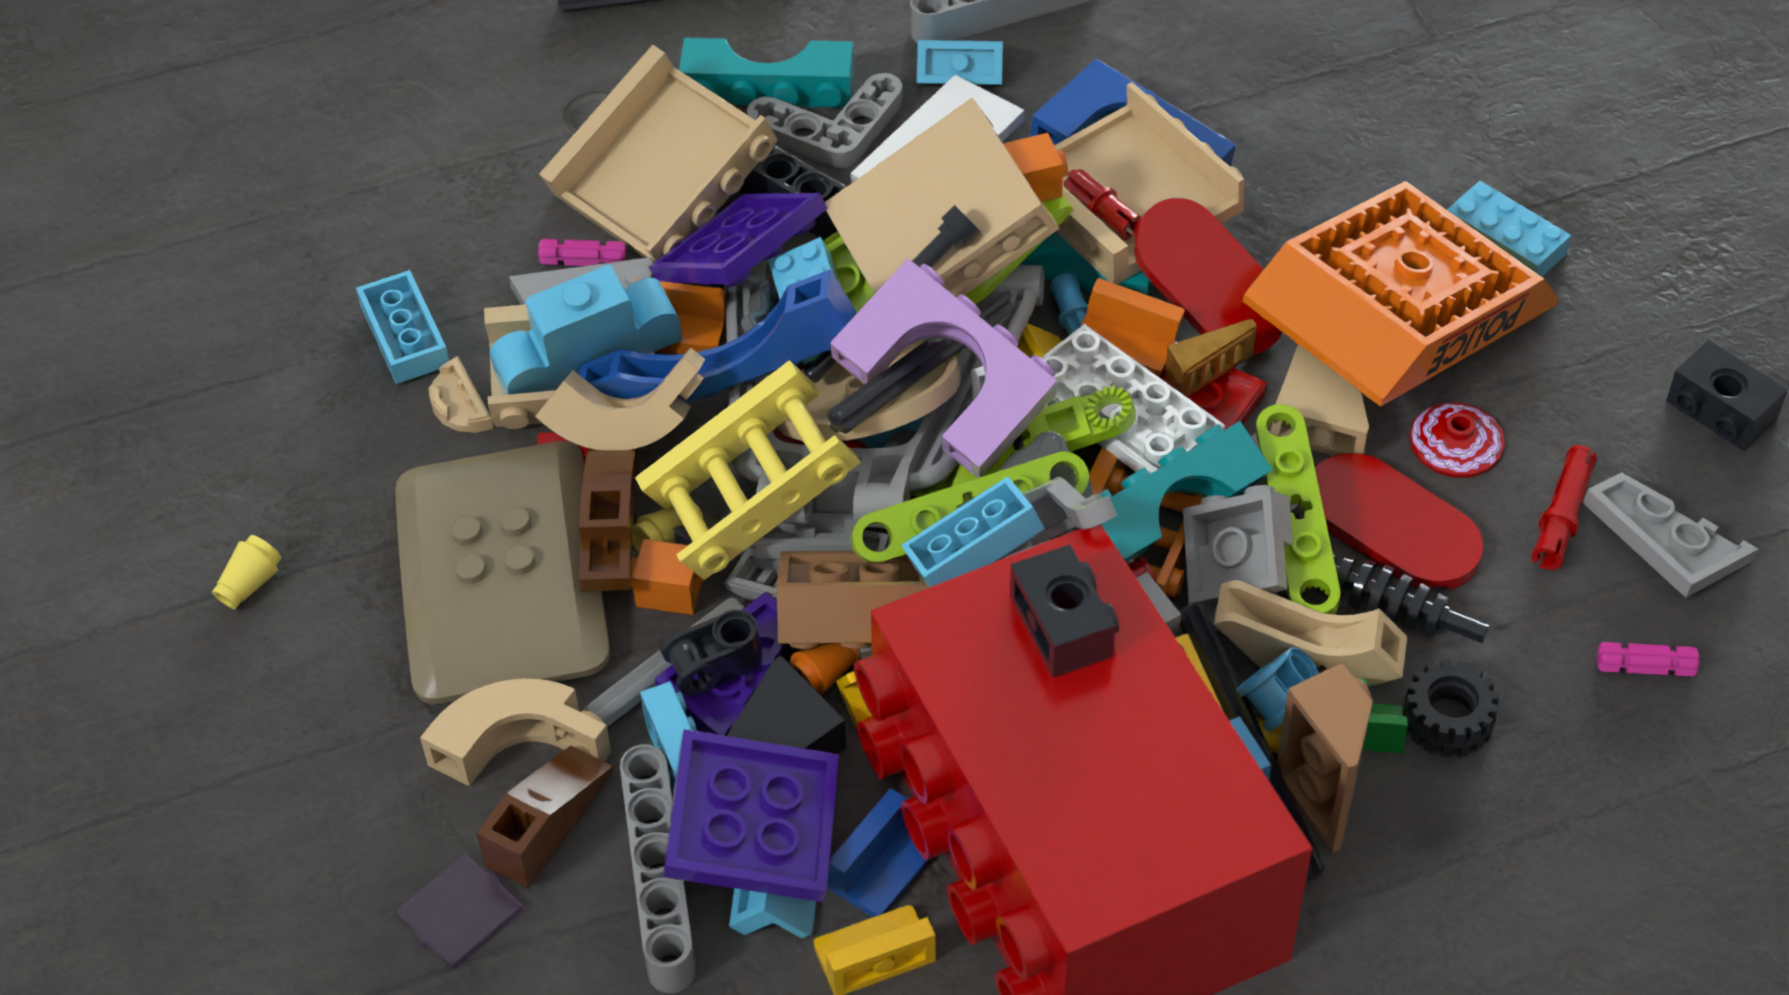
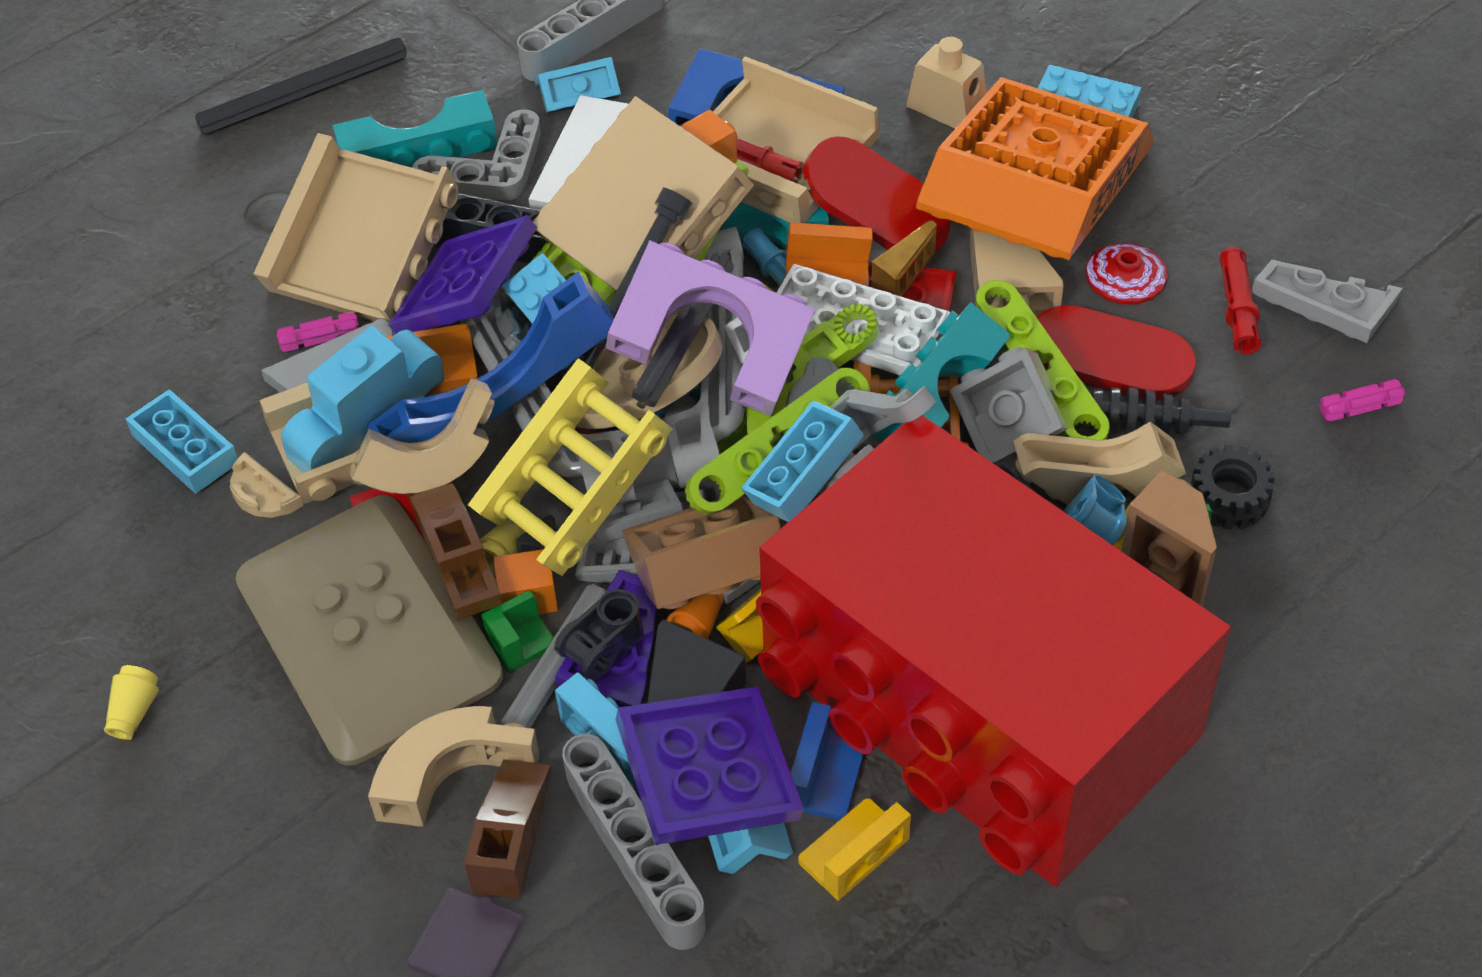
camera: 20 degrees left, 0 degrees up
black brick [1010,544,1120,678] -> none
black brick [1666,340,1788,451] -> none
none -> green panel [481,591,554,673]
none -> tan torso [906,37,987,128]

